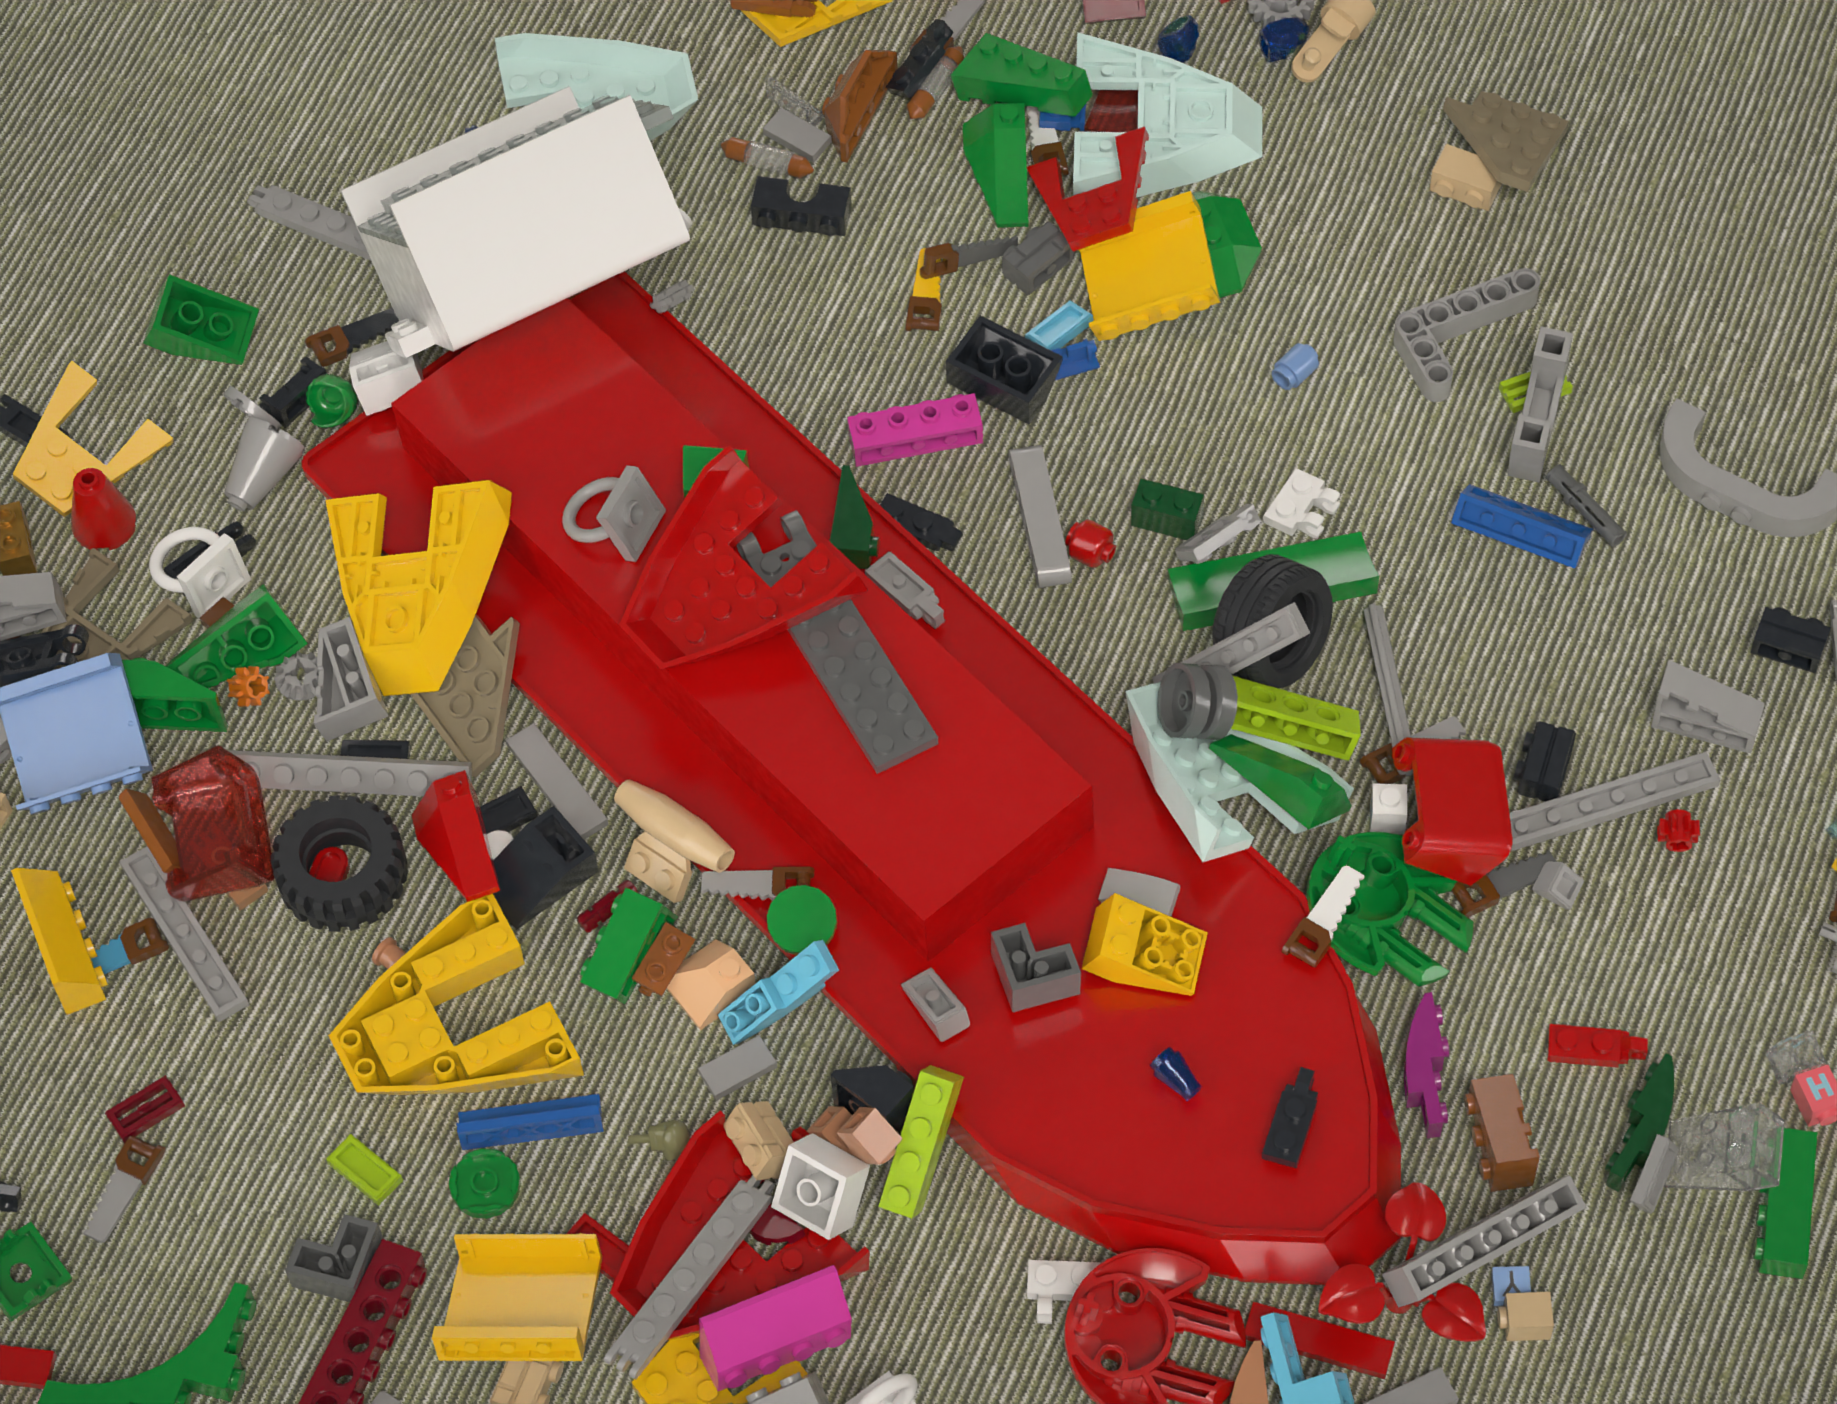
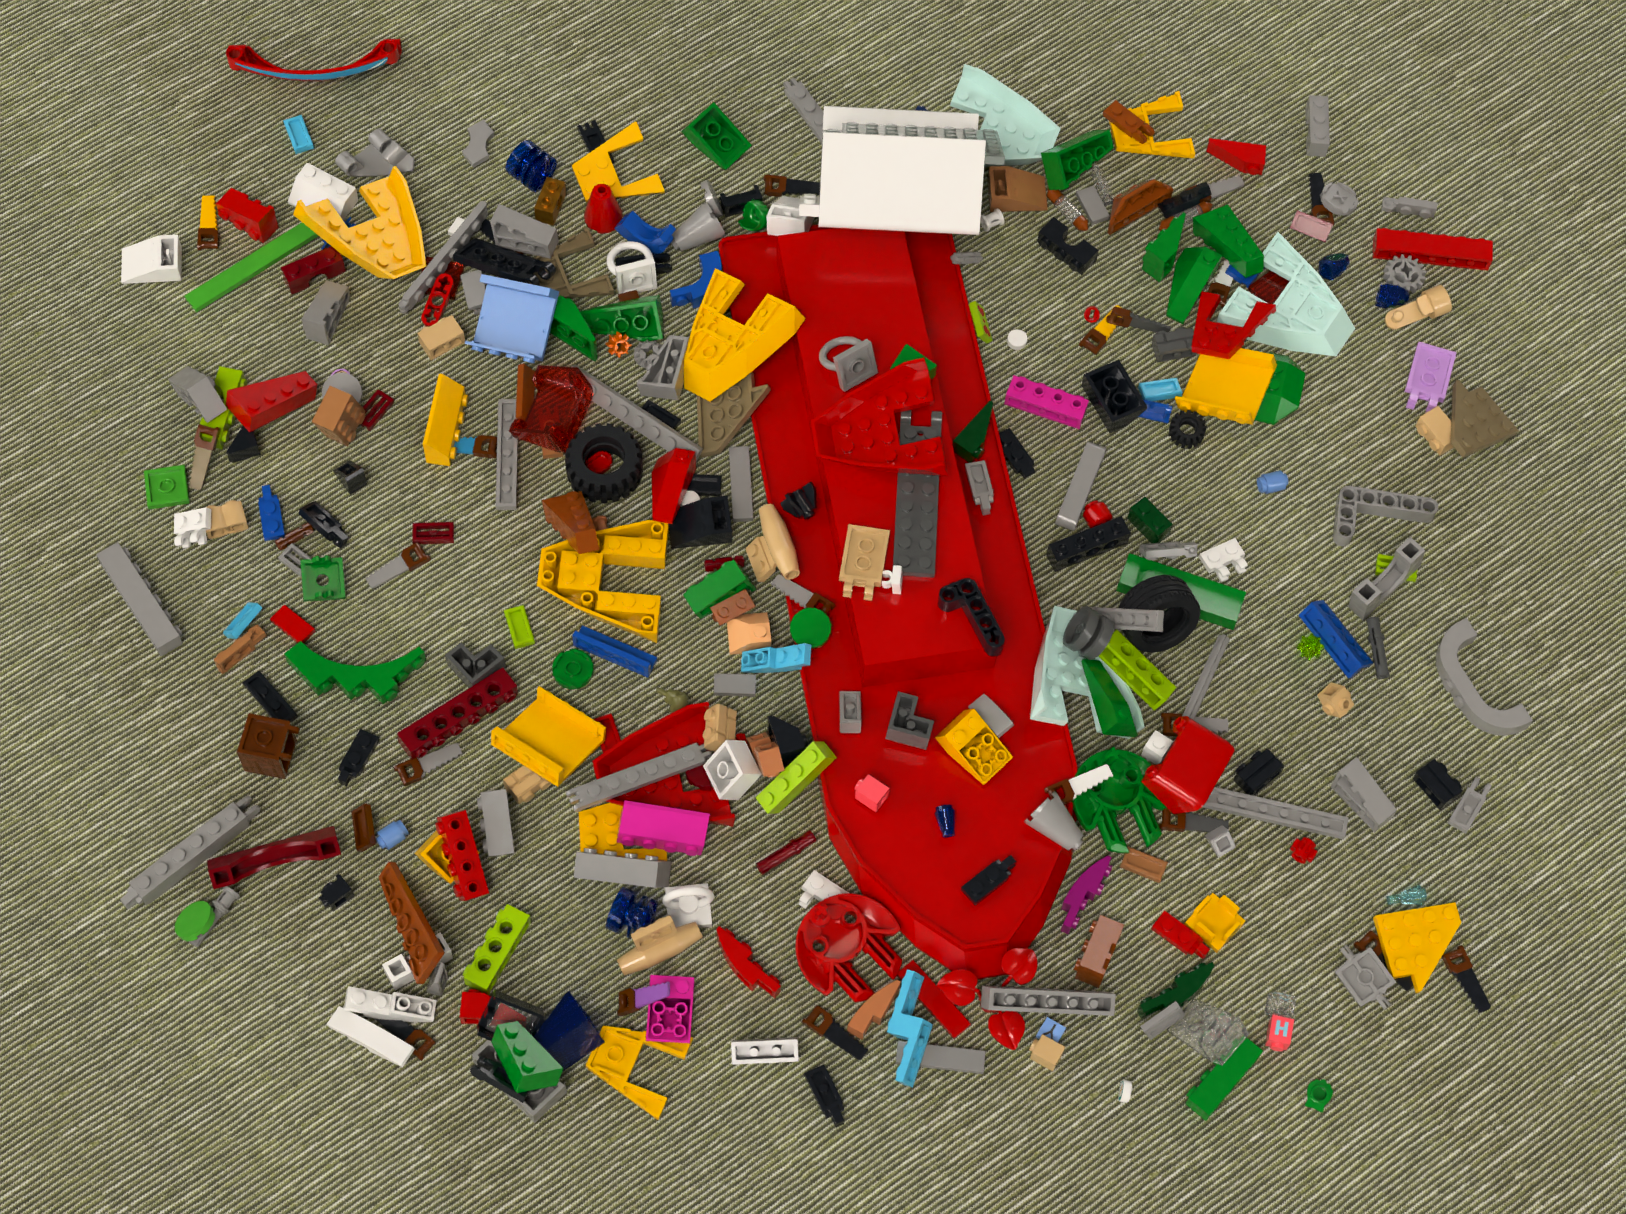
camera: 25 degrees right, 5 degrees up
none -> dark orange wedge [542,491,599,554]
none -> blue arch [614,211,676,254]
none -> blue arch [670,251,722,309]
none -> dark red pin [756,830,817,875]
none -> black brick [780,482,817,520]
none -> tan tile [839,524,890,601]
none -> coral brick [855,774,889,812]
none -> white tile [882,565,903,594]
none -> black beam [938,578,1005,657]
none -> lime tile [969,301,993,343]
none -> medium nougat slope [987,166,1047,212]
none -> white tile [1007,329,1027,350]
none -> light grey cone [1024,791,1084,851]
none -> green wedge [1041,129,1114,190]
none -> black brick [1046,516,1131,572]
none -> red hinge [1084,306,1100,323]
none -> white tile [1118,1080,1132,1103]
none -> medium nougat tile [1120,846,1168,883]
none -> green slope [1142,212,1186,283]
none -> black tyre [1169,410,1207,449]
none -> yellow panel [1184,893,1246,953]
none -> clear neon green gear [1297,633,1324,661]
none -> tan brick [1317,682,1354,718]
none -> lavender tile [1404,341,1457,413]

